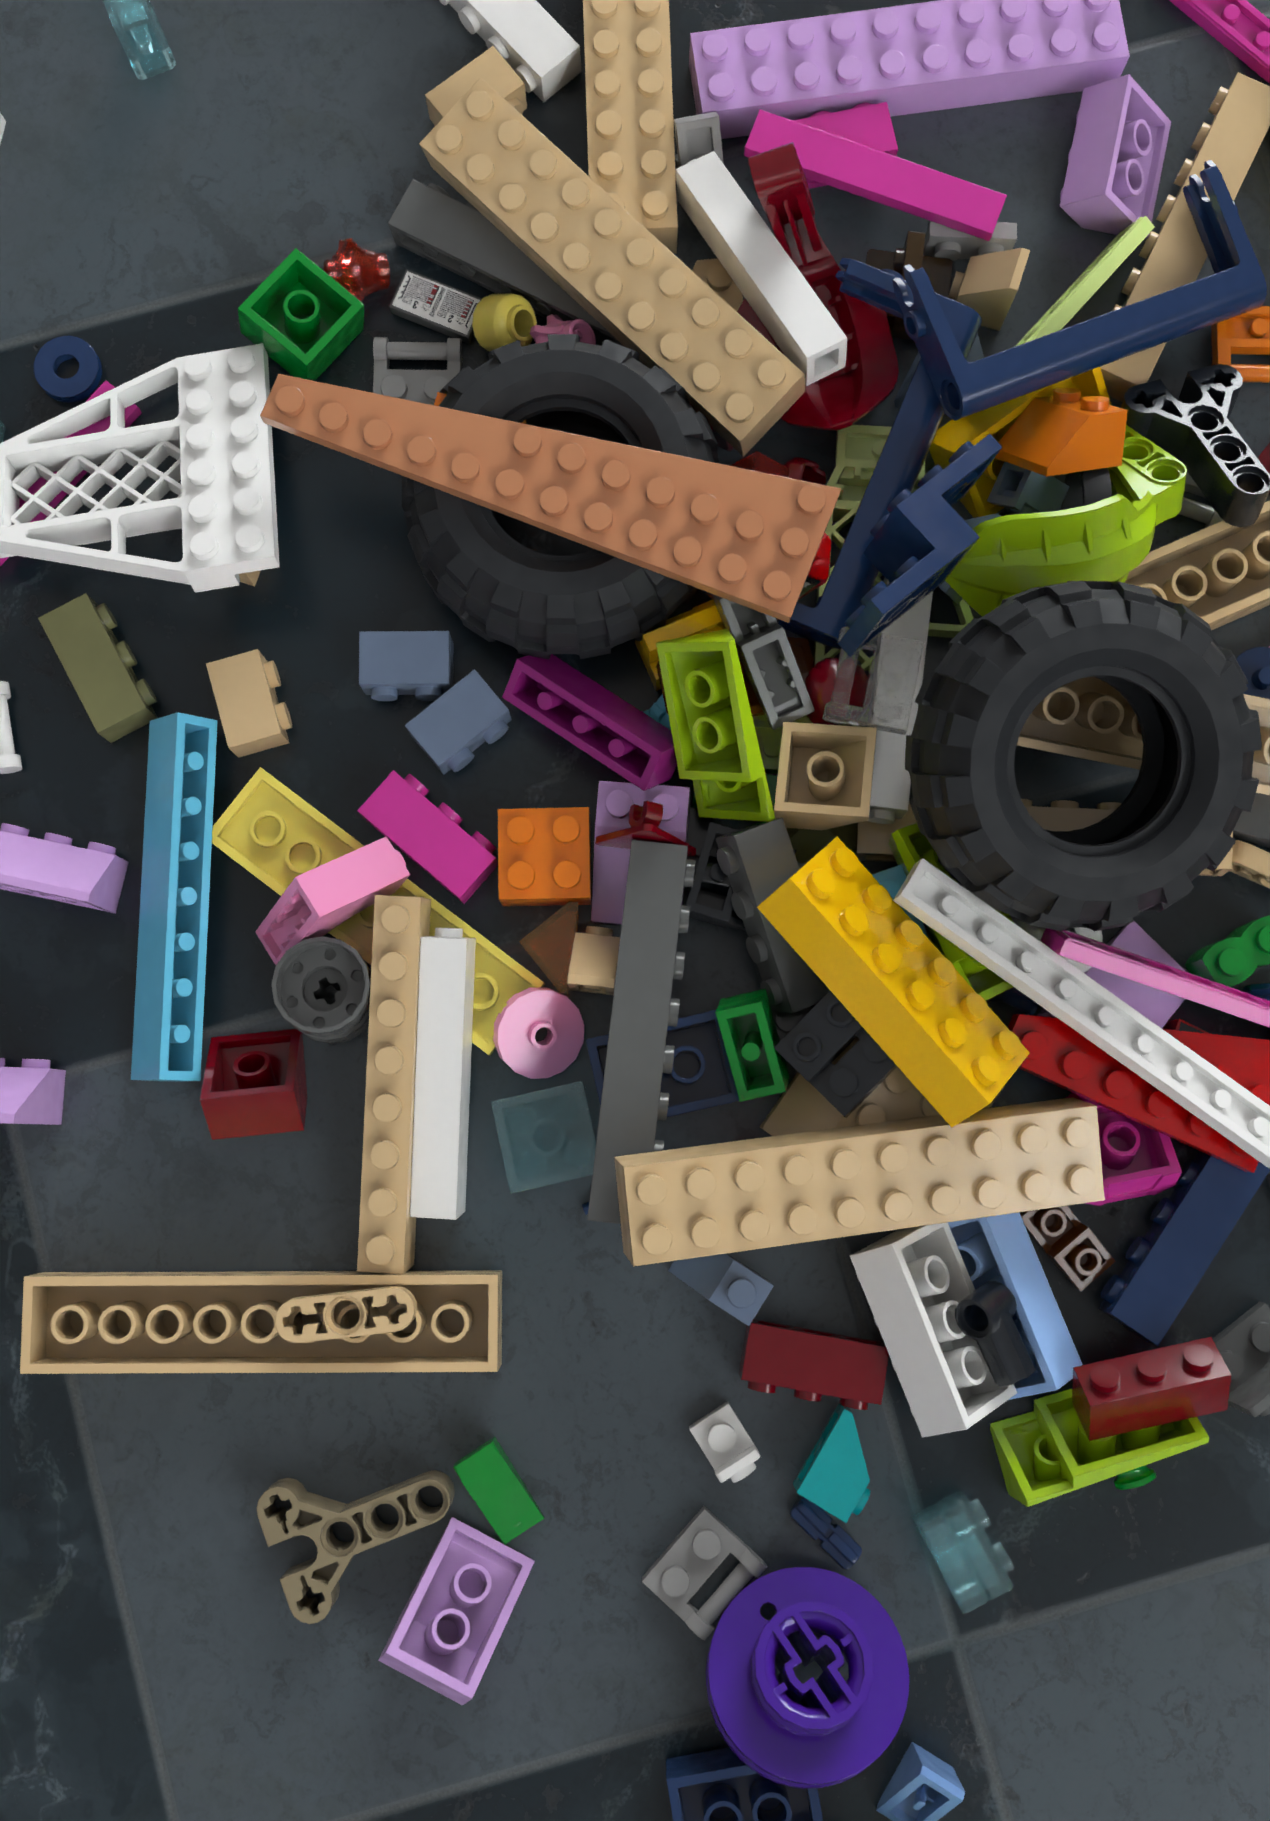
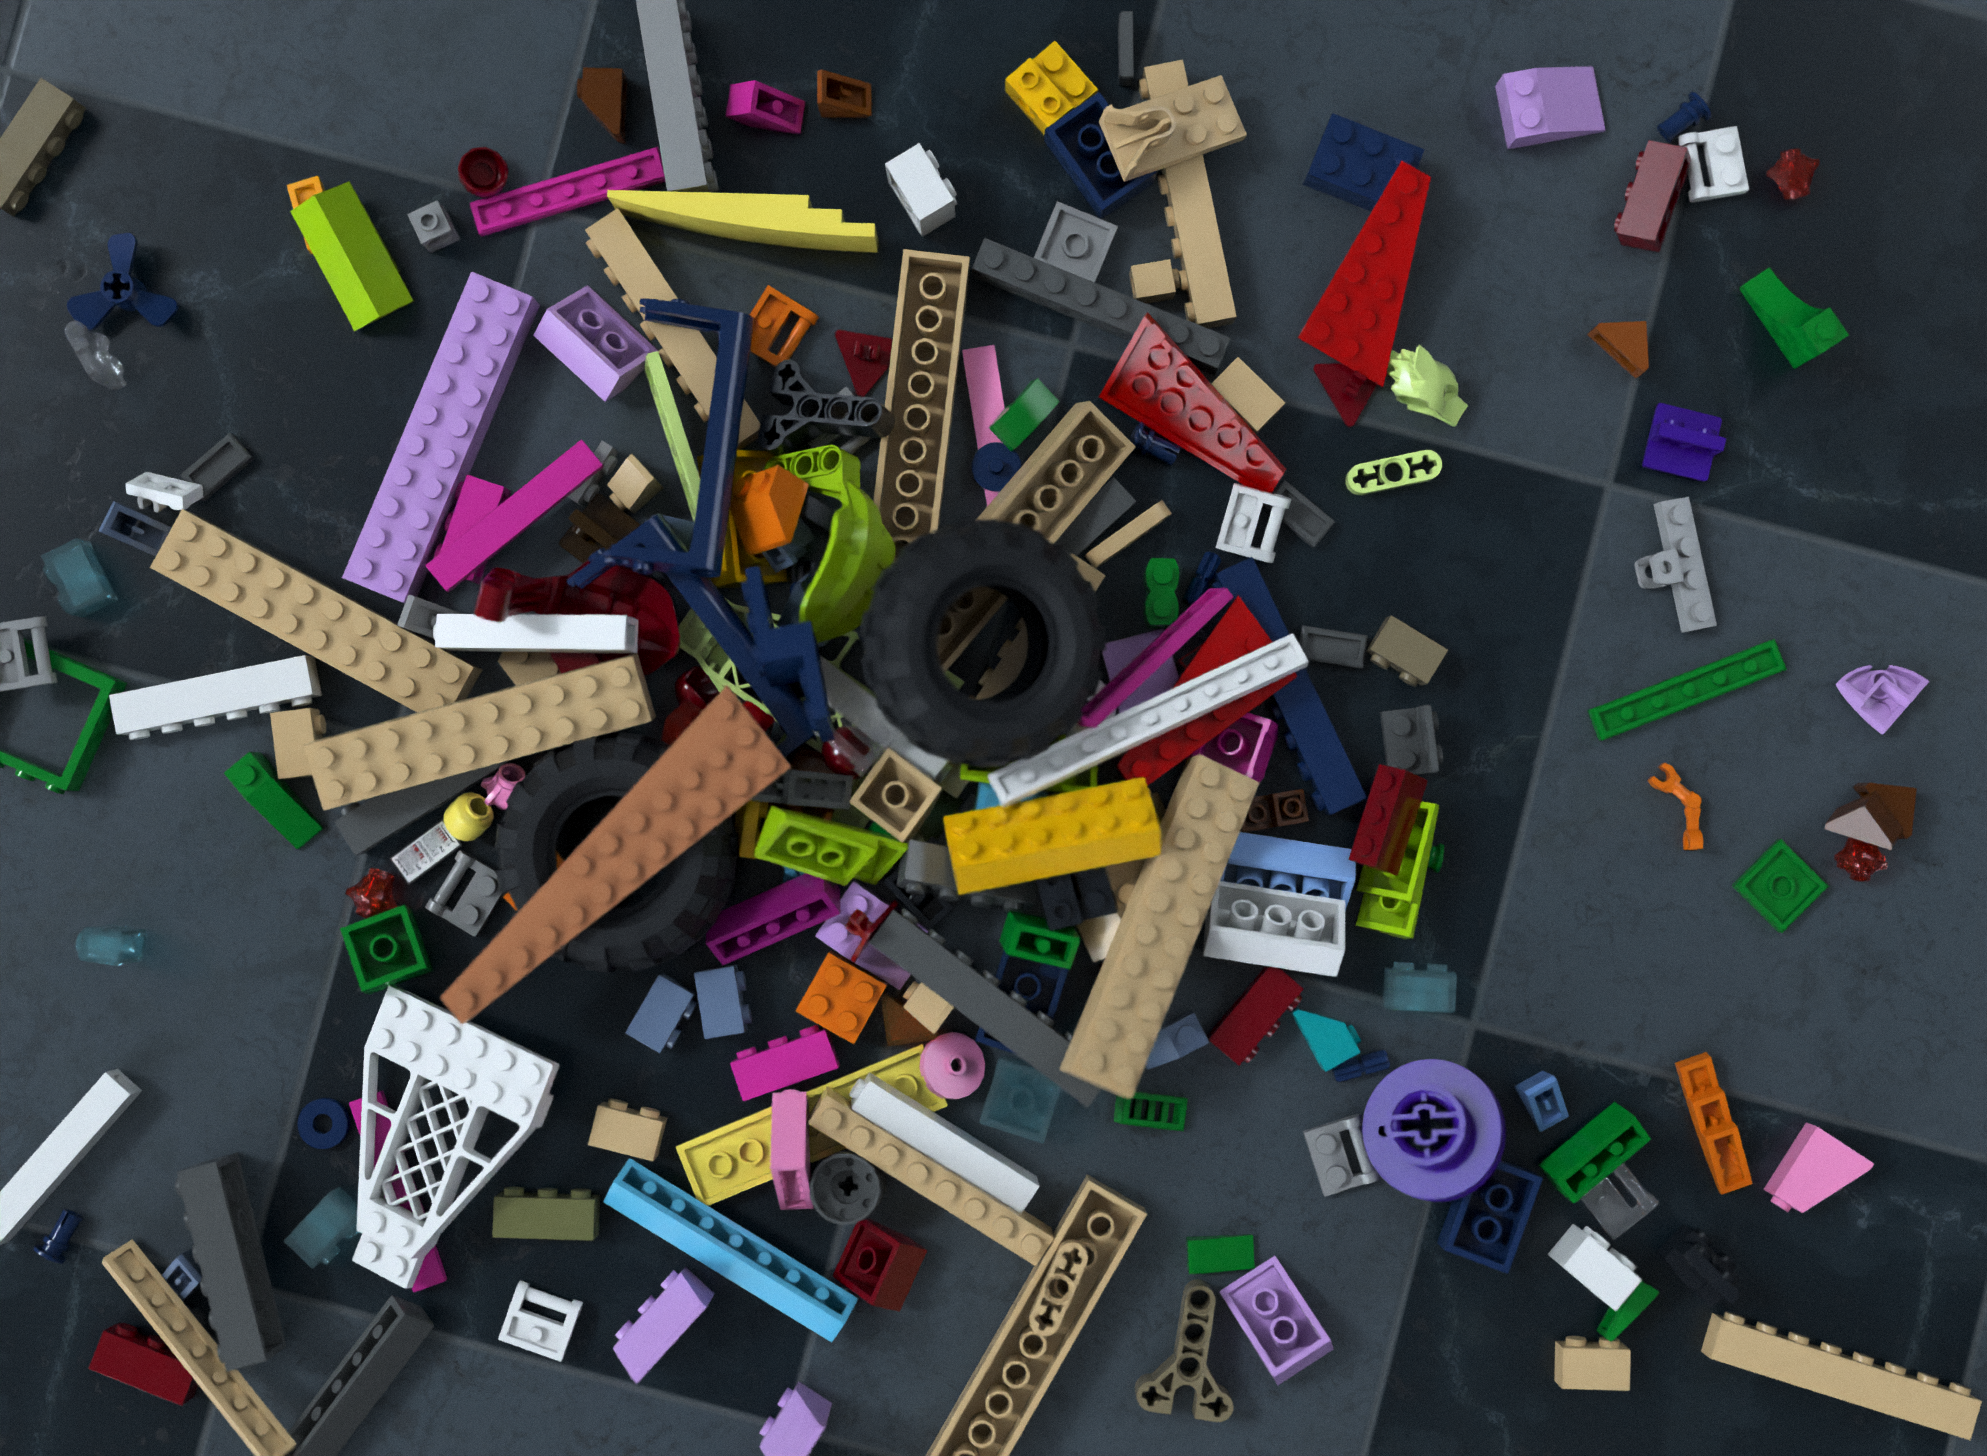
camera: 55 degrees left, 5 degrees up
white bracket [689,1401,761,1483] -> none
black piece [955,1281,1036,1387] -> none
none -> green slope [224,752,324,850]
none -> green slope [1114,1091,1188,1131]

